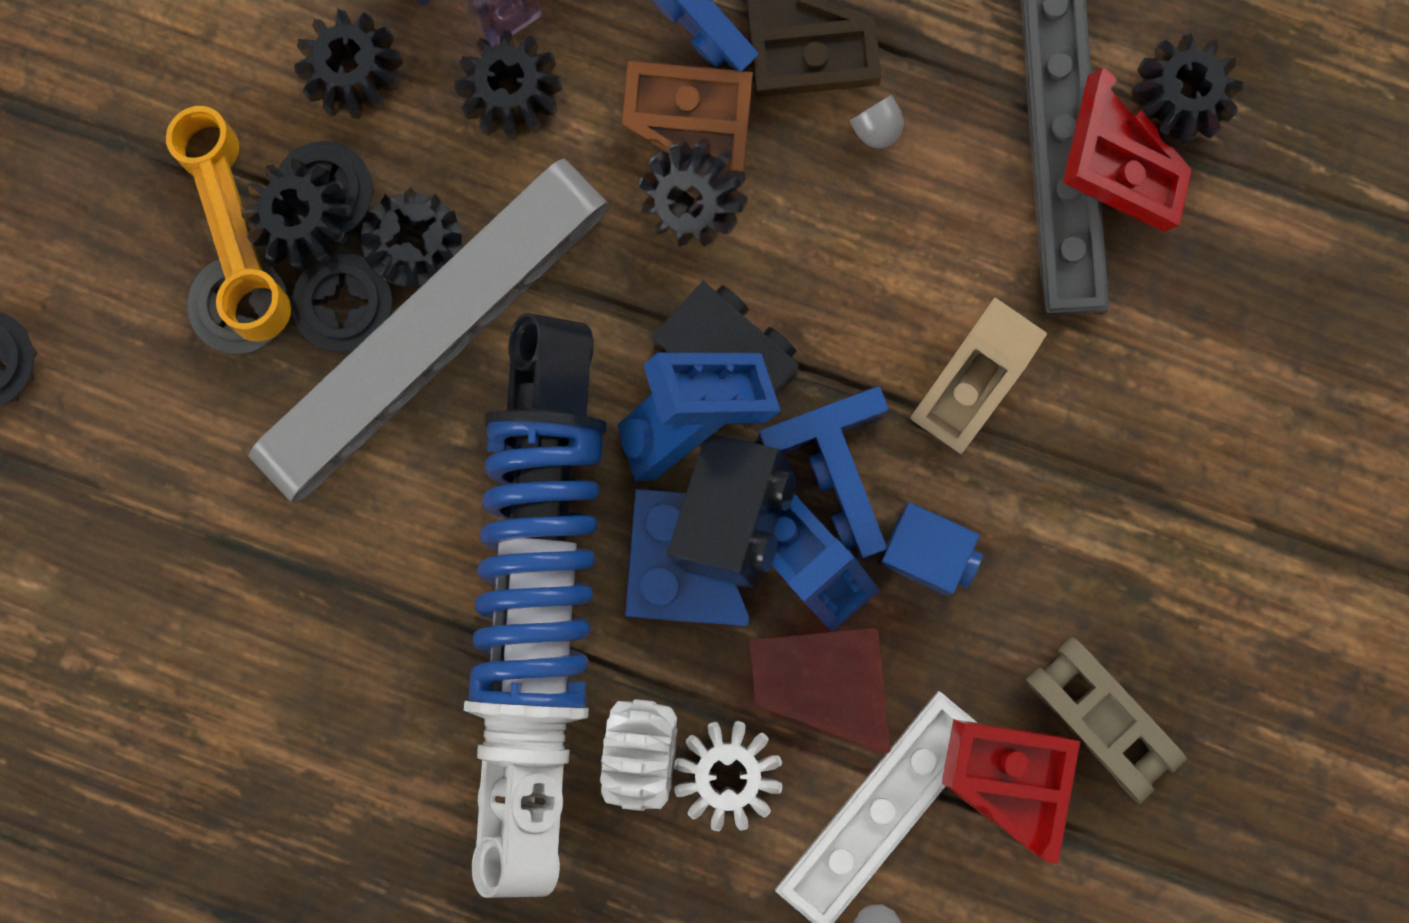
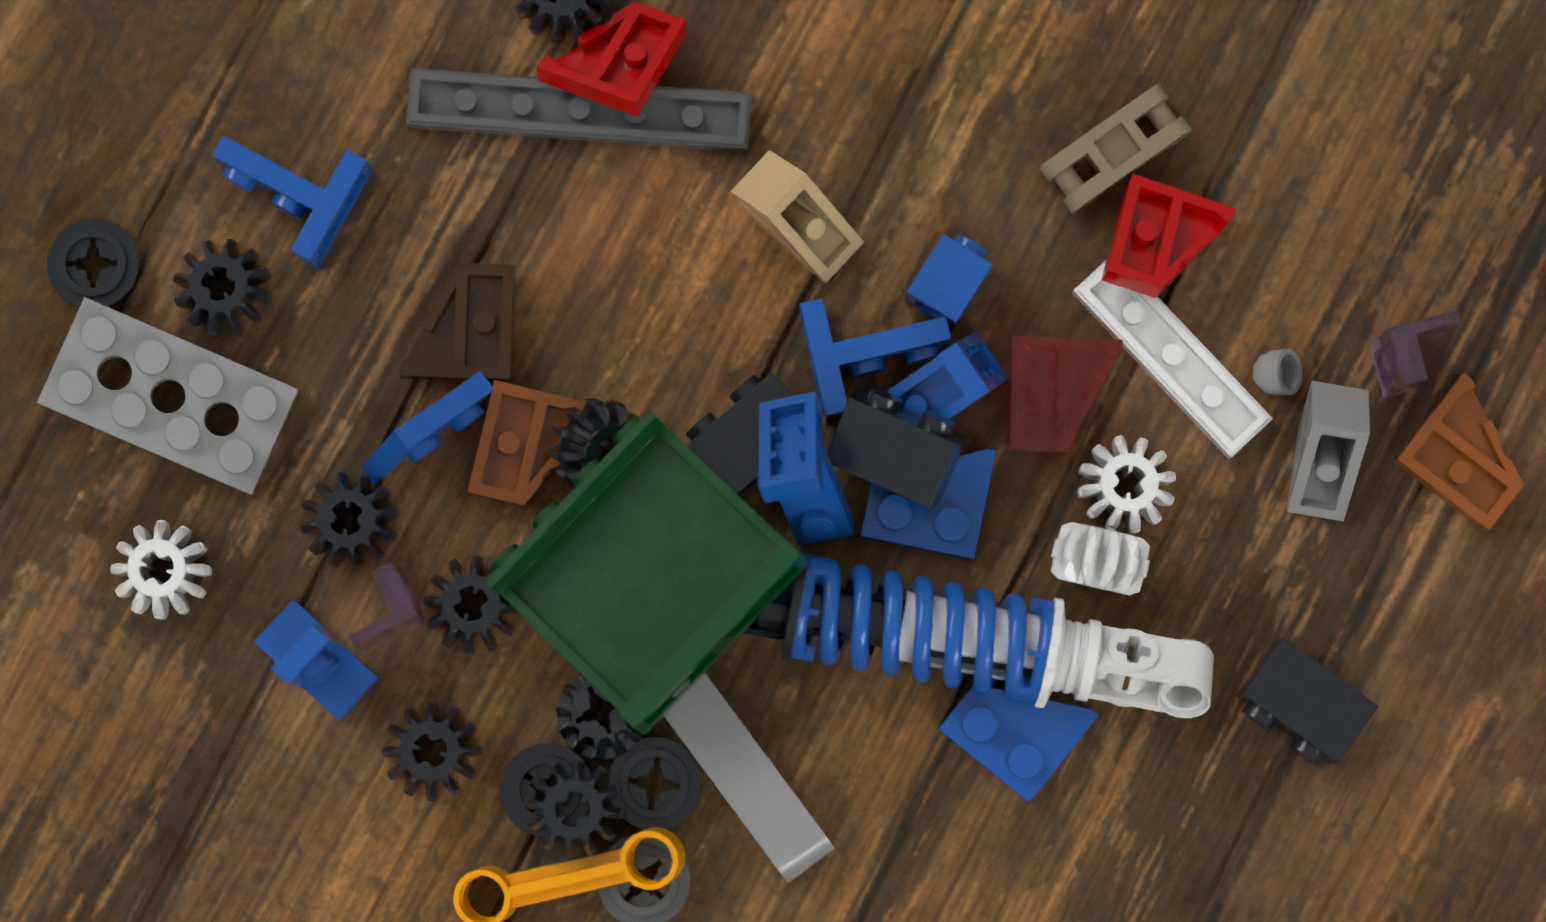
camera: 90 degrees left, 0 degrees up
light grey hinge [849,95,904,148] -> none
none -> dark green panel [485,411,809,735]
none -> blue wing [938,684,1099,803]

